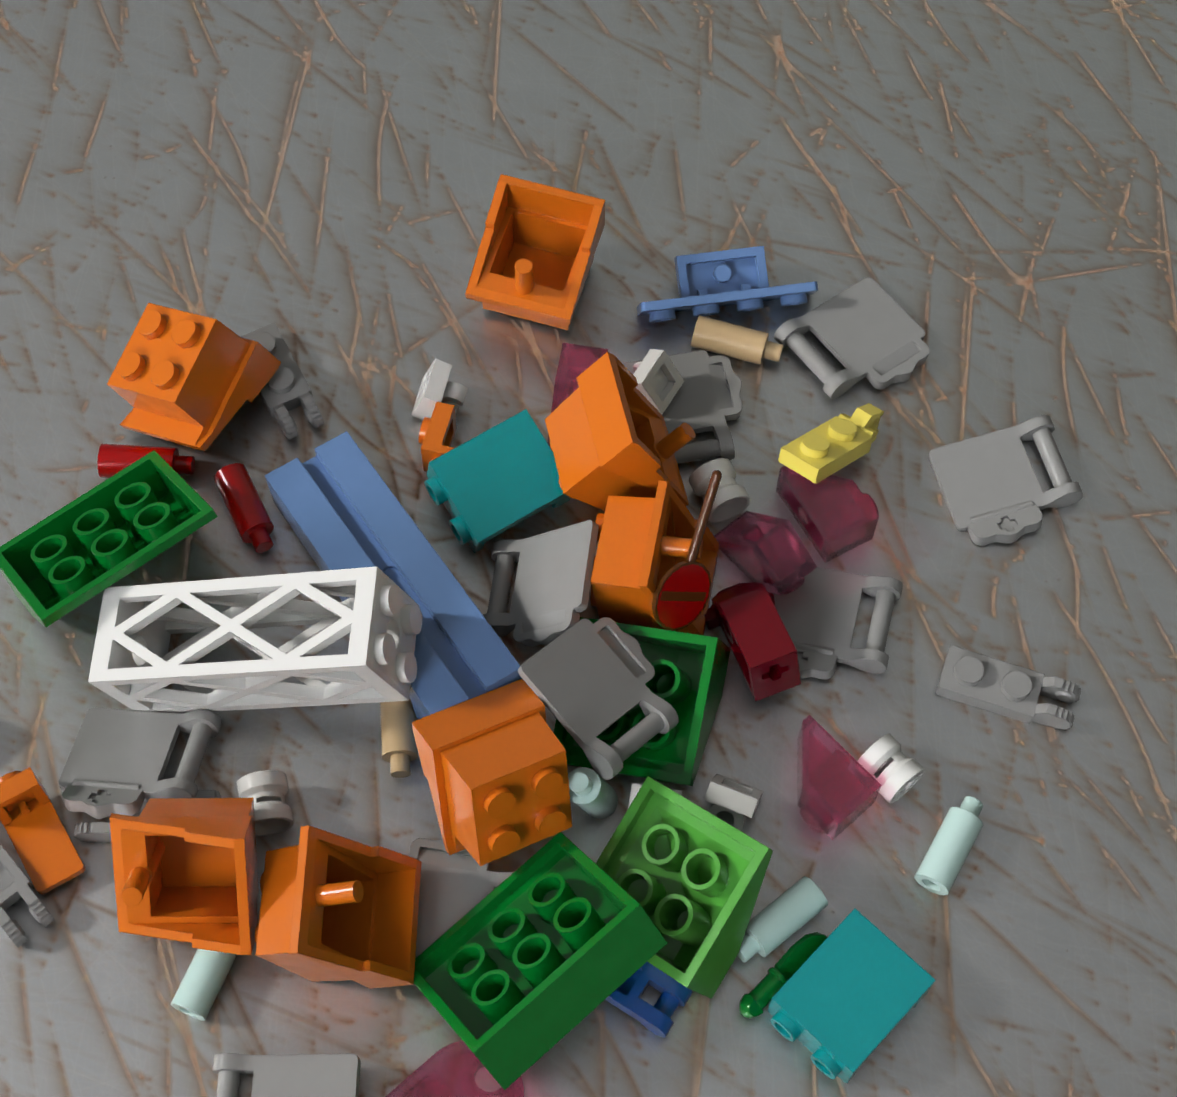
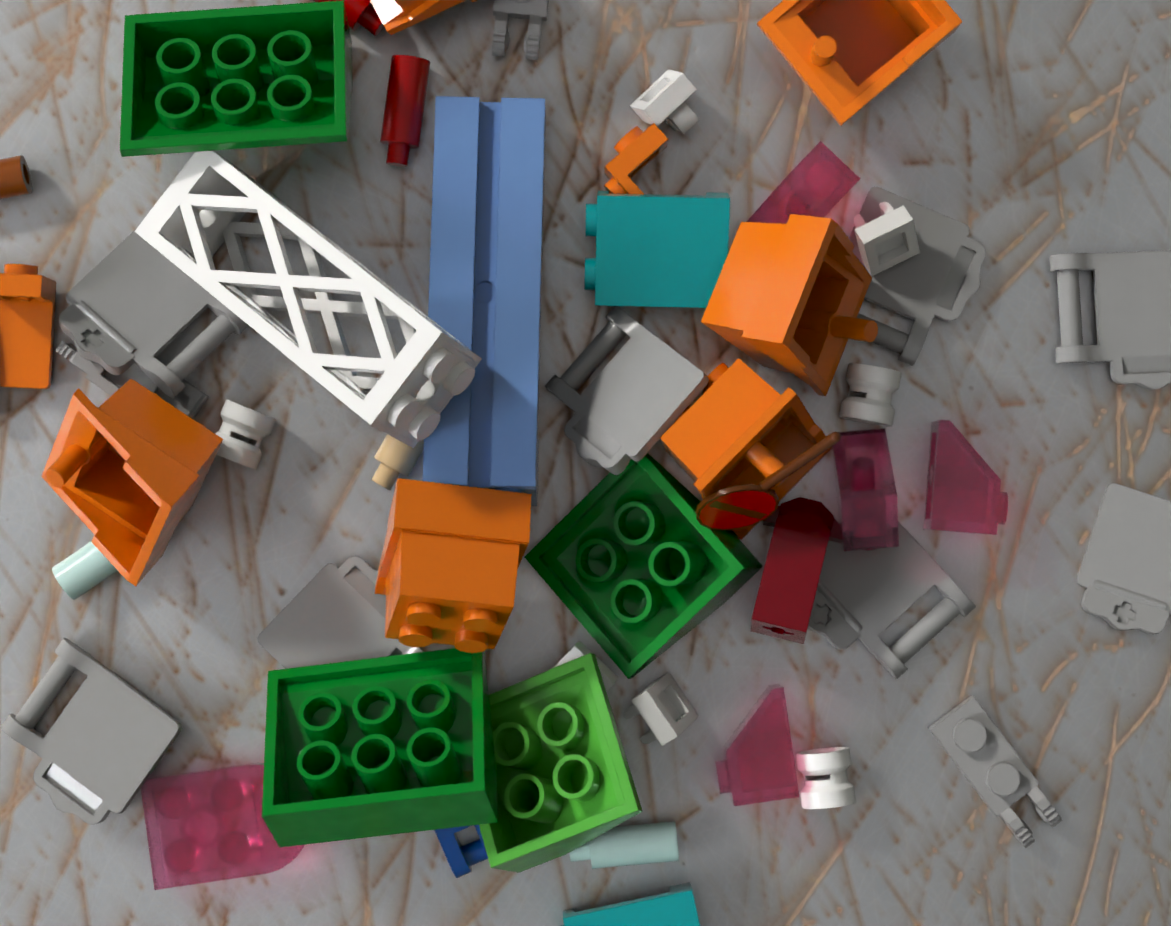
camera: 35 degrees right, 25 degrees up
orange piece [255,825,422,989] -> none
light grey piece [518,617,678,780] -> none
light aqua cylinder [568,767,618,819] -> none
medium blue bracket [637,246,818,322] -> none
tan cylinder [691,315,784,365] -> none
green piece [739,932,828,1018] -> none
light yellow hinge [778,403,884,484] -> none
light aqua cylinder [914,796,983,896] -> none

